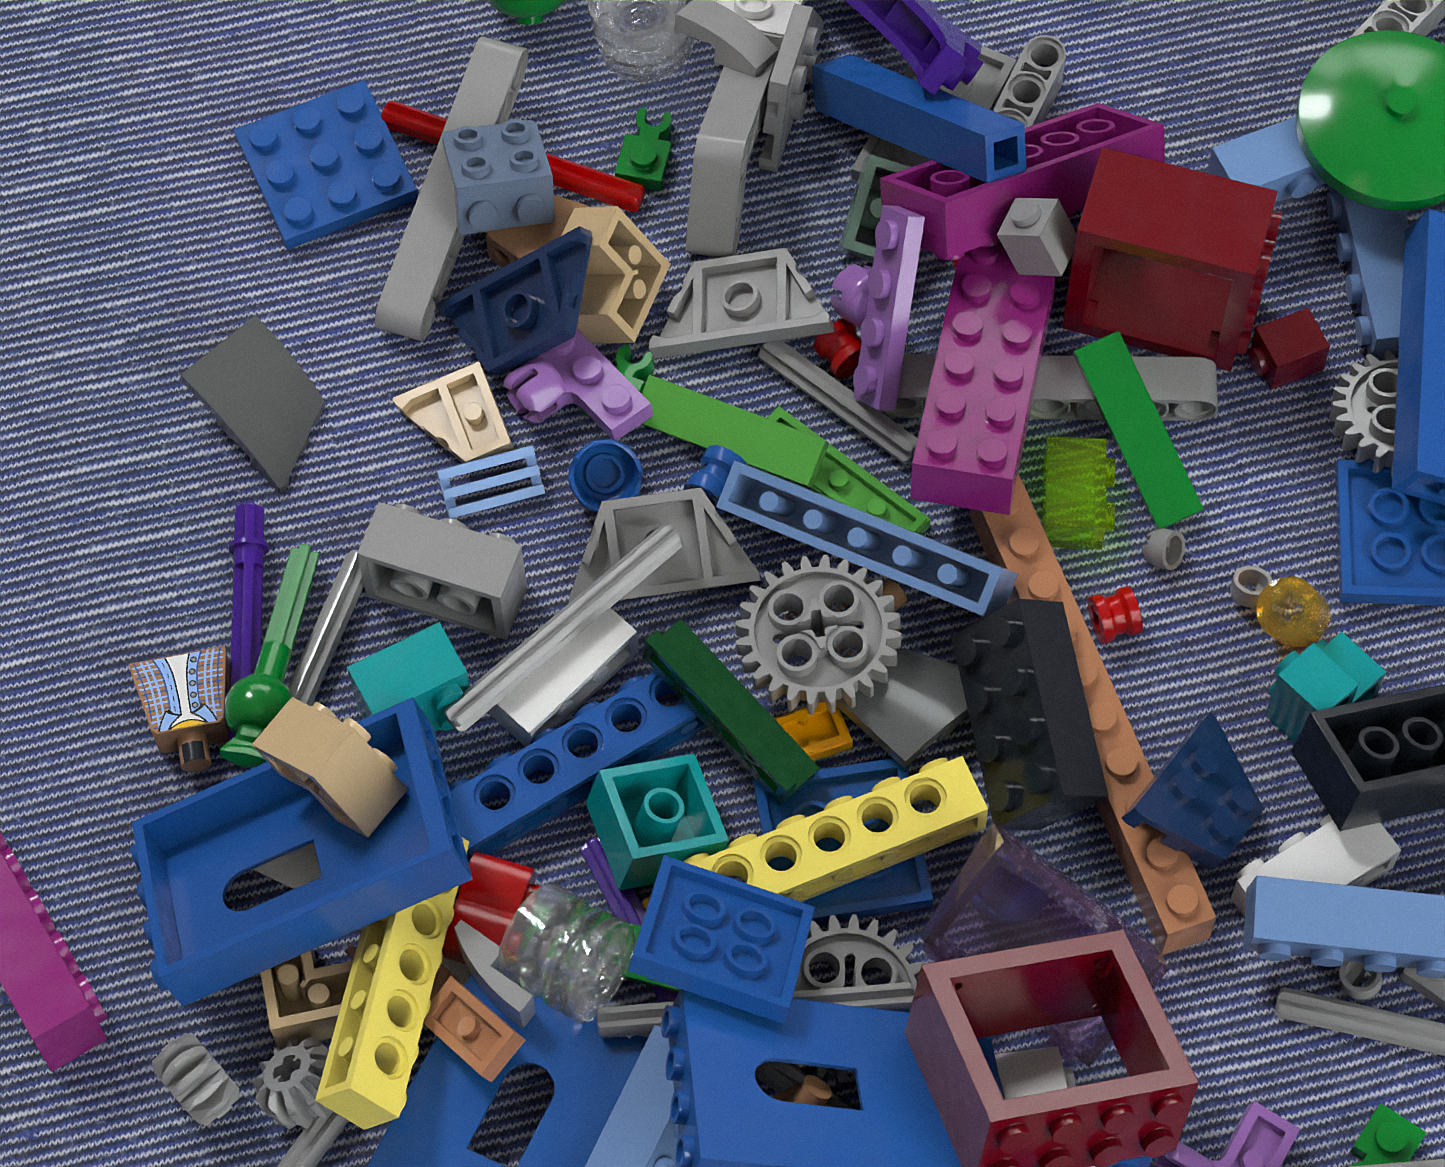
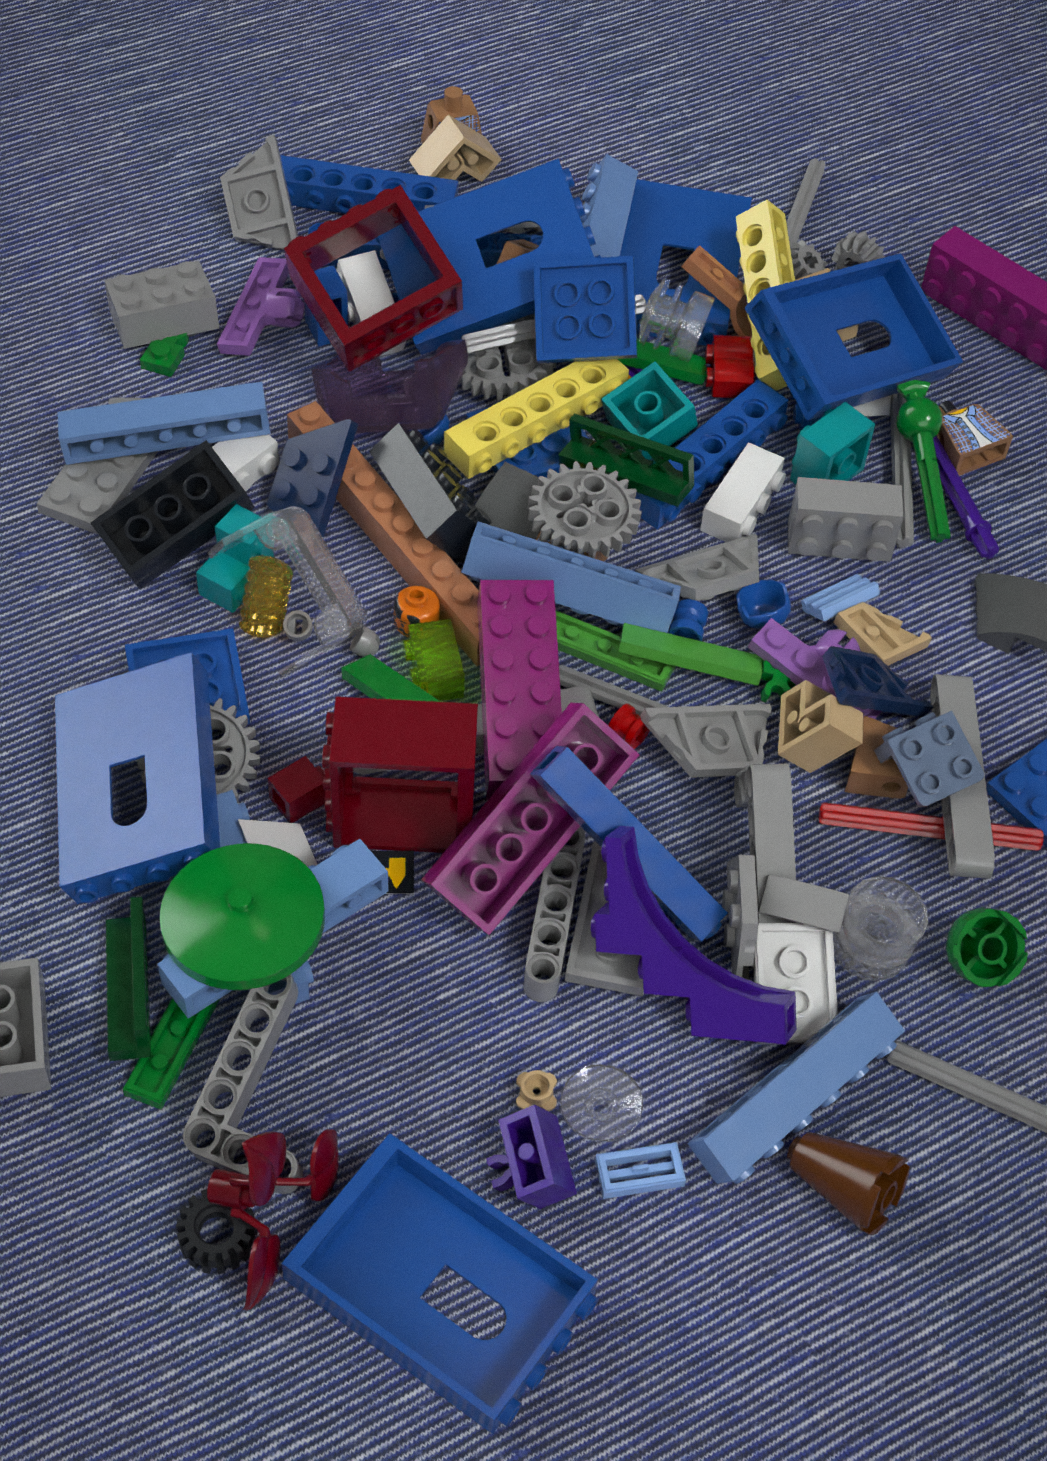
camera: 160 degrees right, 10 degrees down
tan brick [252,697,408,838] -> none
light grey axle [443,523,683,732] -> none
light grey slope [454,920,536,1029] -> none
green plate [615,107,672,191] -> none
medium lavender plate [830,205,925,410] -> none
sand green brick [837,155,911,262] -> none
light grey brick [997,198,1077,276] -> none
red wheel [1087,586,1143,644] -> none
none -> clear windscreen [207,506,367,677]
none -> white sticker [238,819,317,867]
none -> orange head [394,586,440,638]

